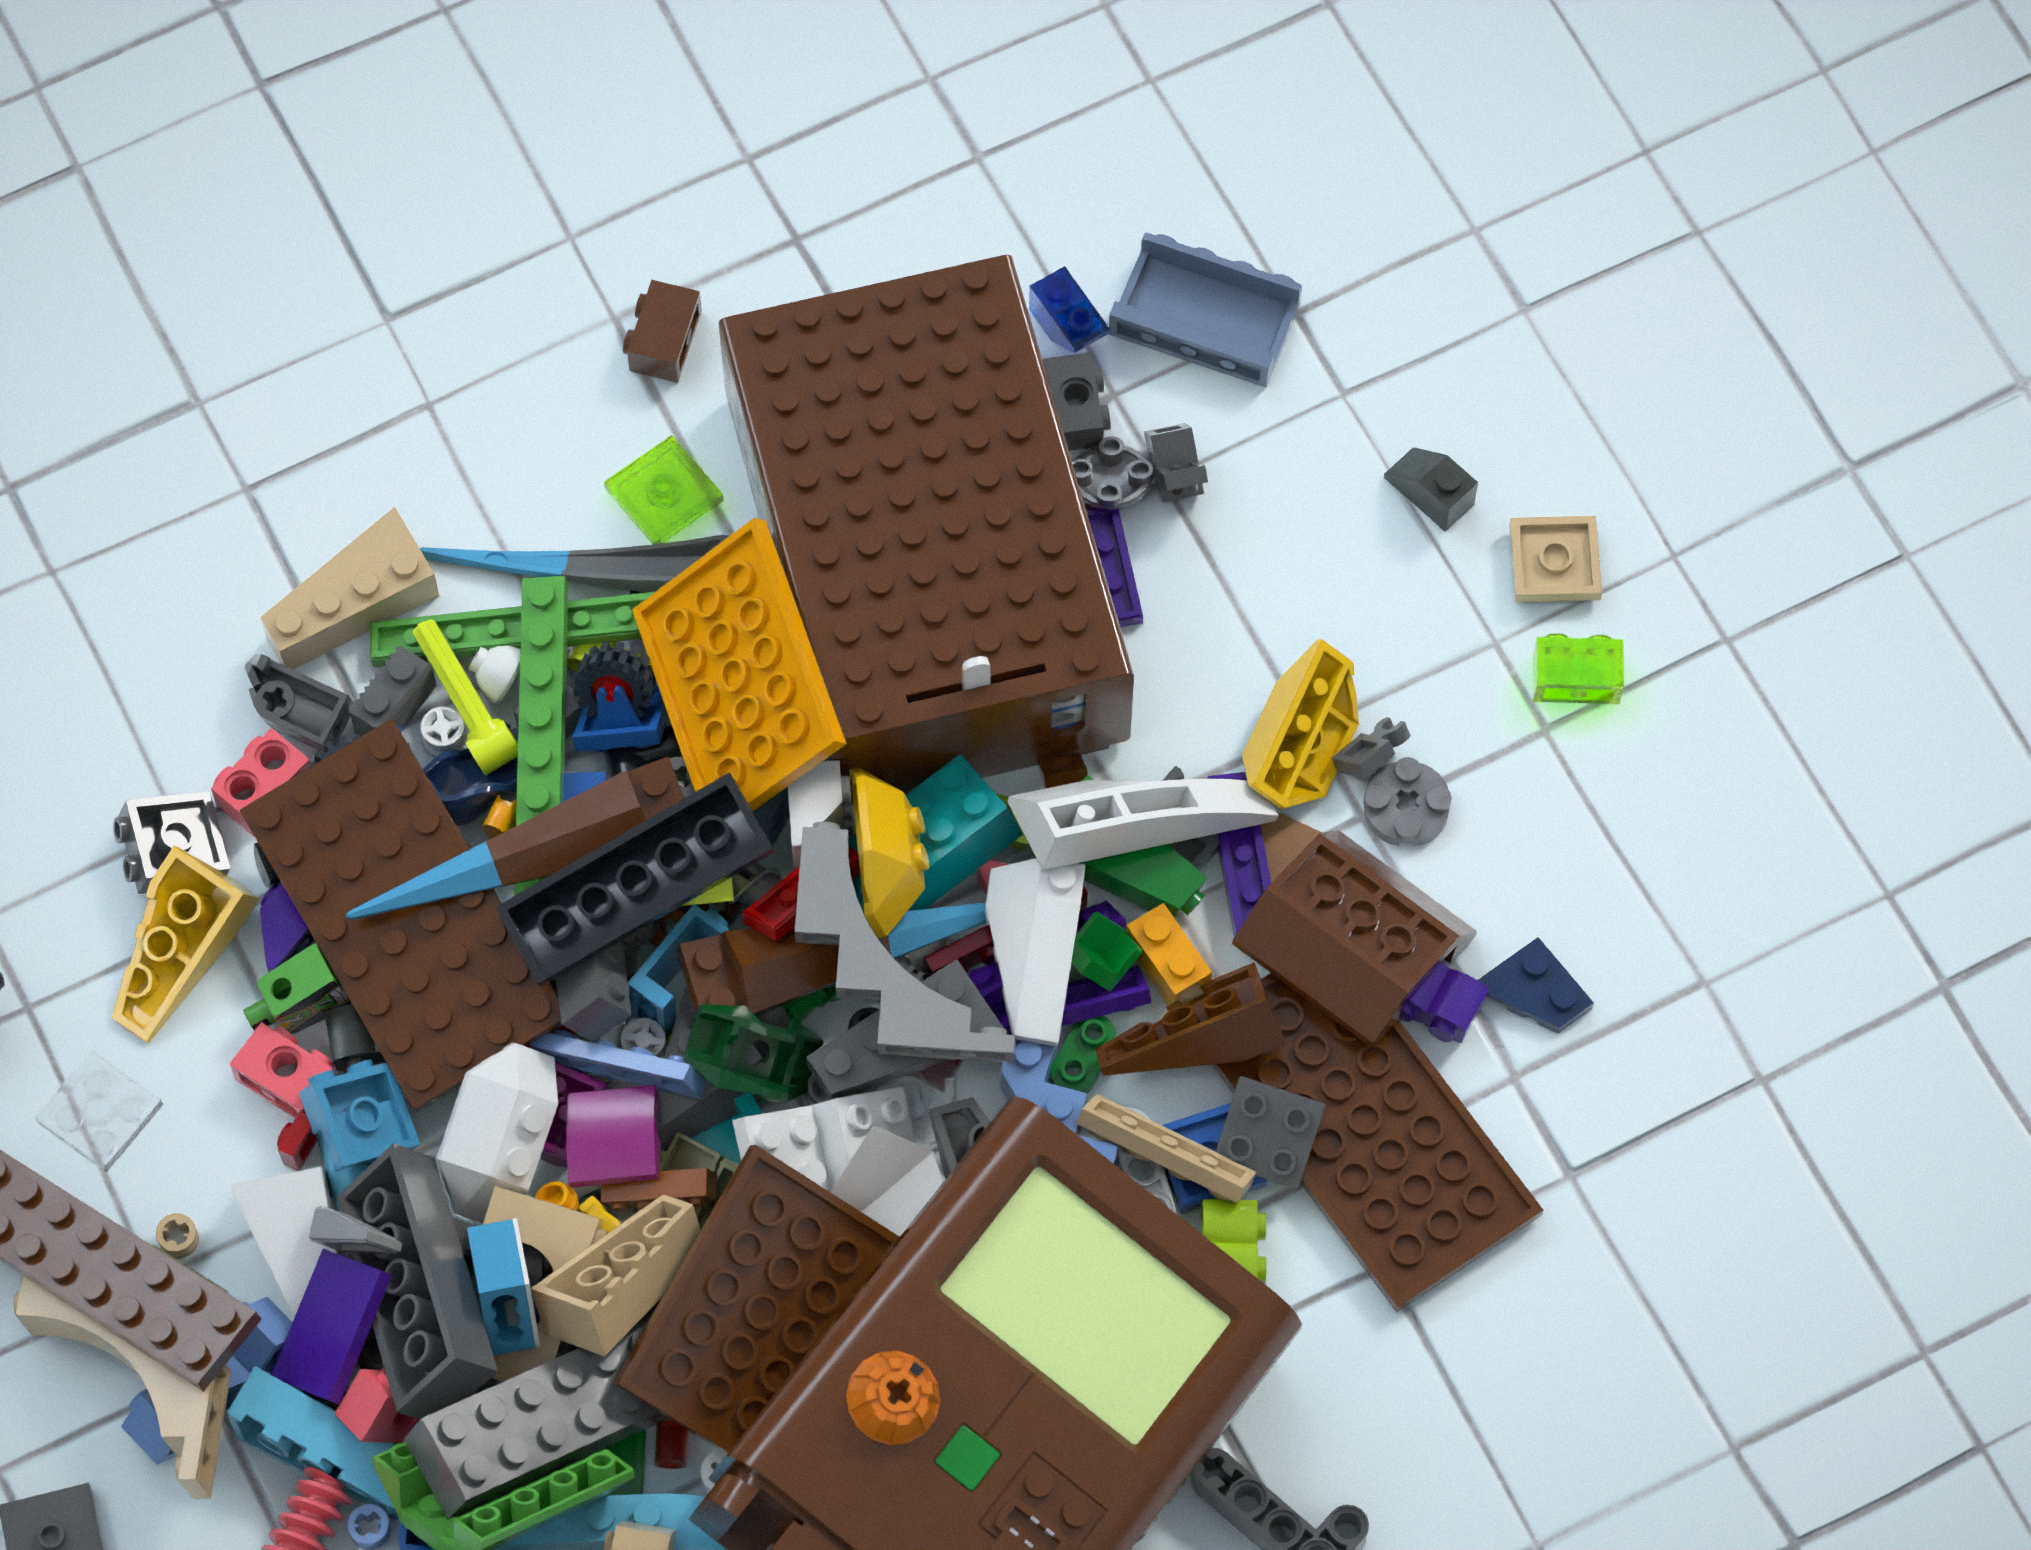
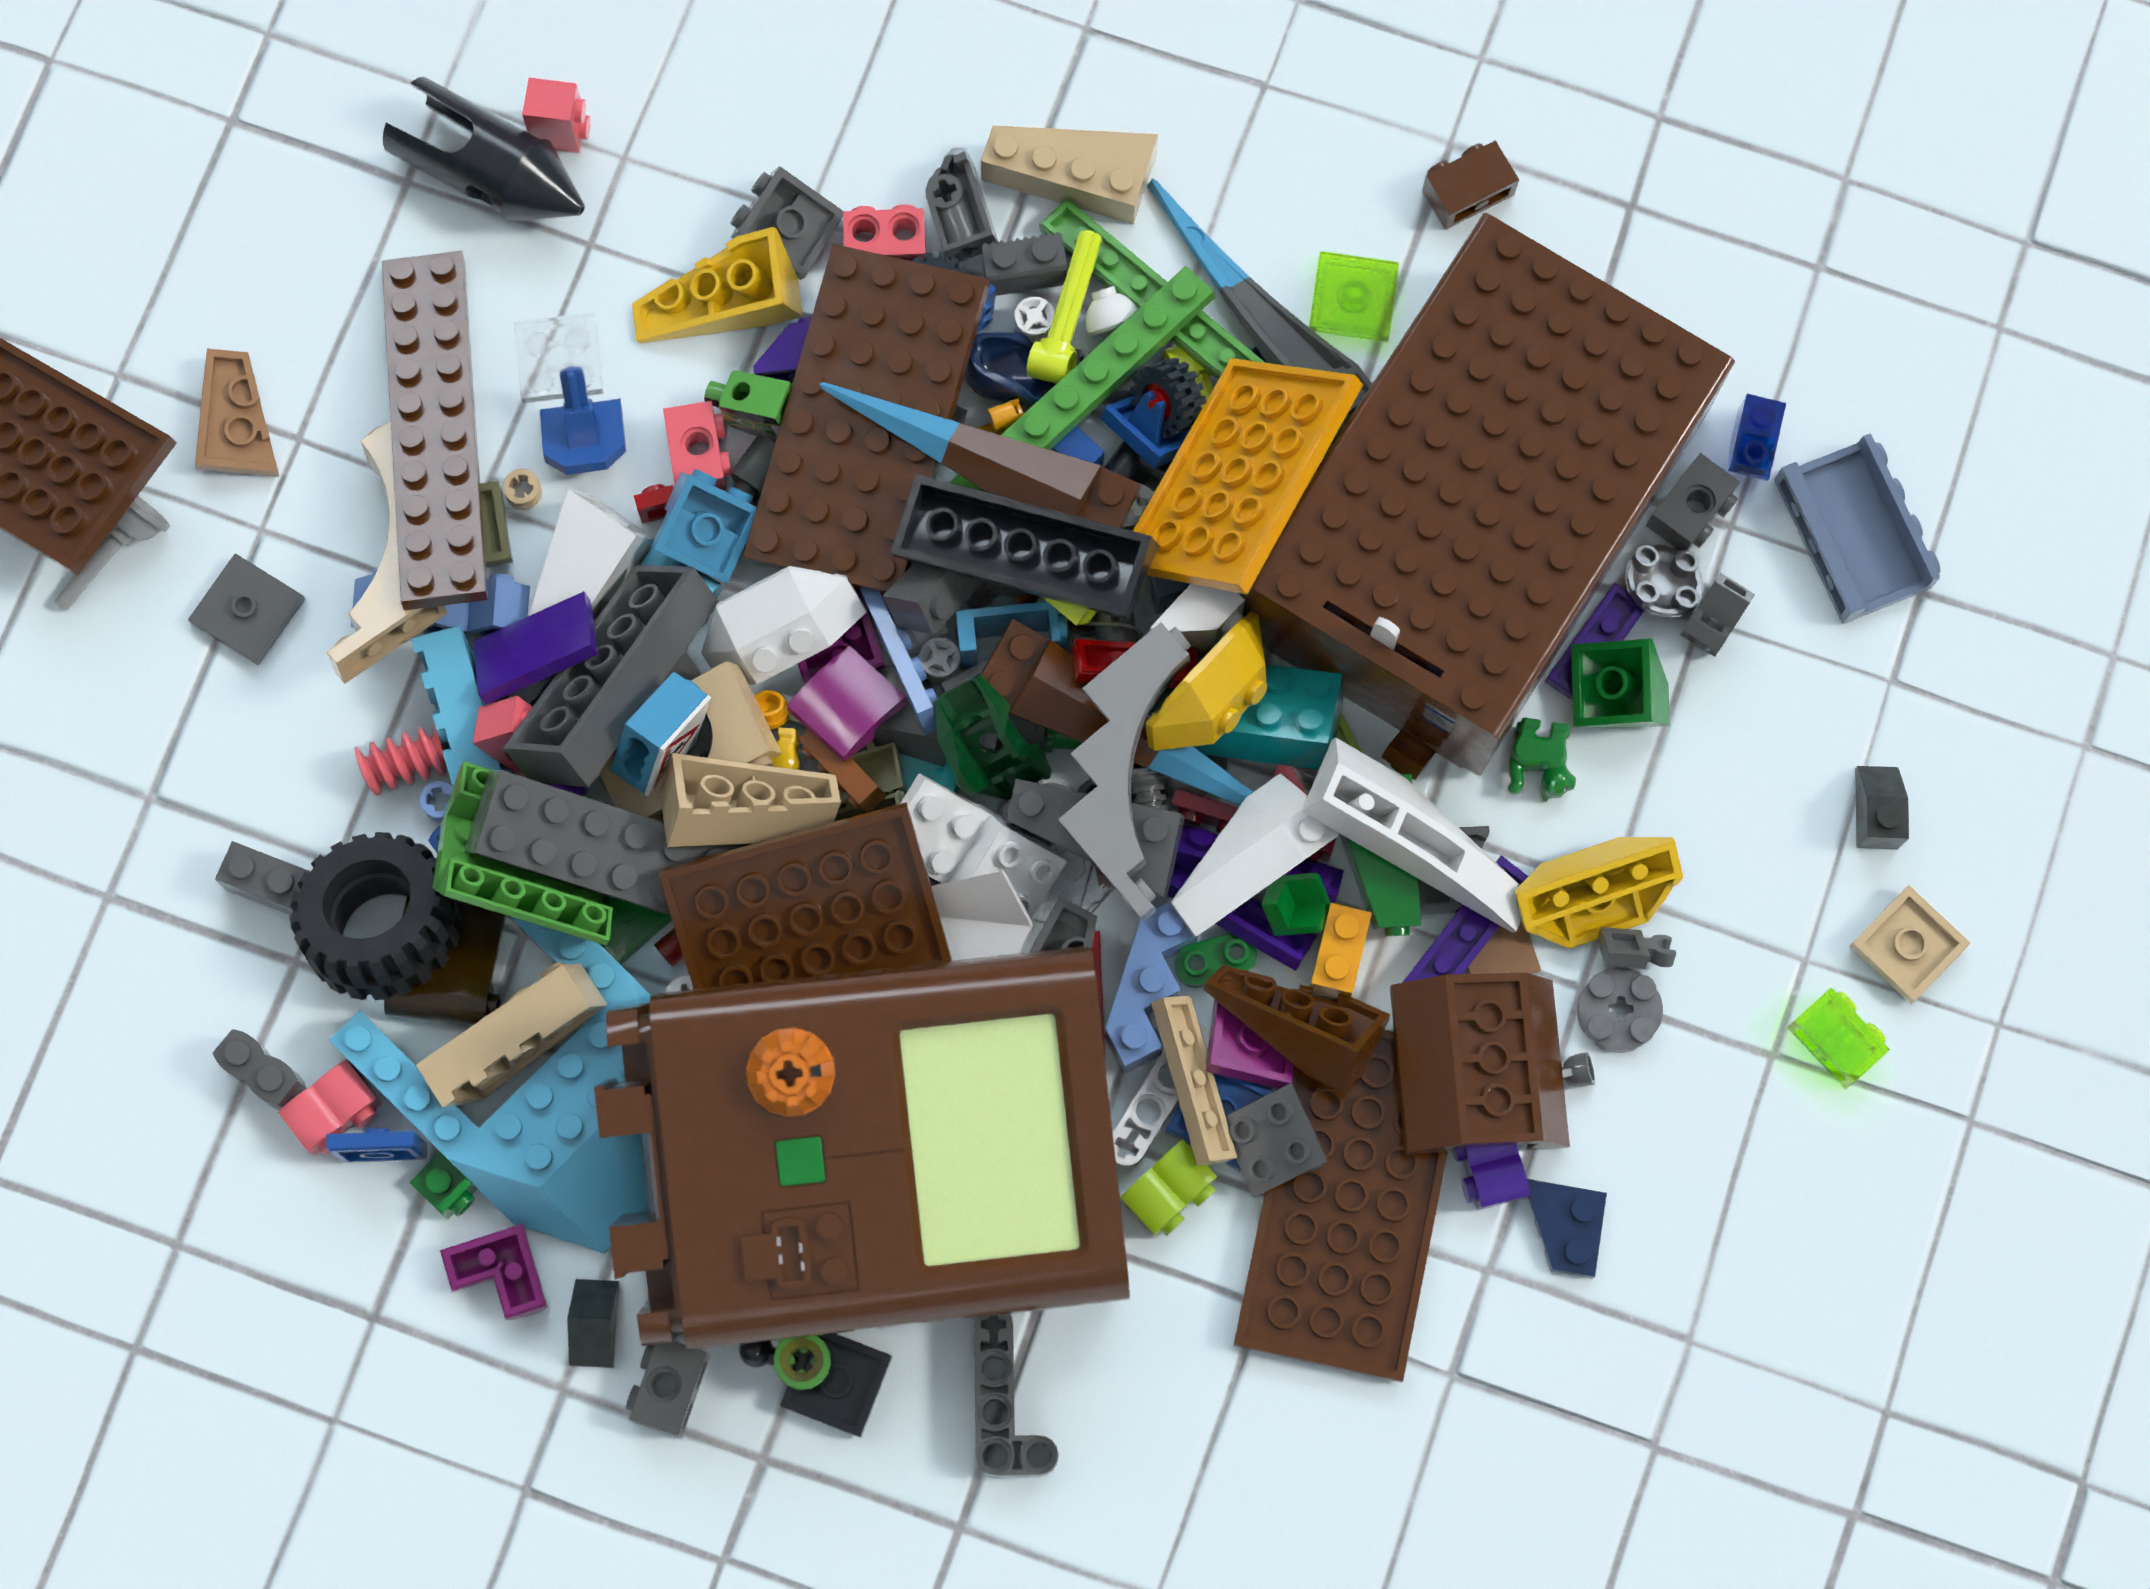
camera: 45 degrees right, 10 degrees up
light grey slope [308,1206,403,1254] -> none
none -> blue piece [540,366,626,475]
none -> magenta plate [1206,999,1294,1089]
none -> green animal [1508,717,1576,802]
none -> dark grey hinge [1562,1052,1595,1088]
none -> green slope [1571,638,1670,728]

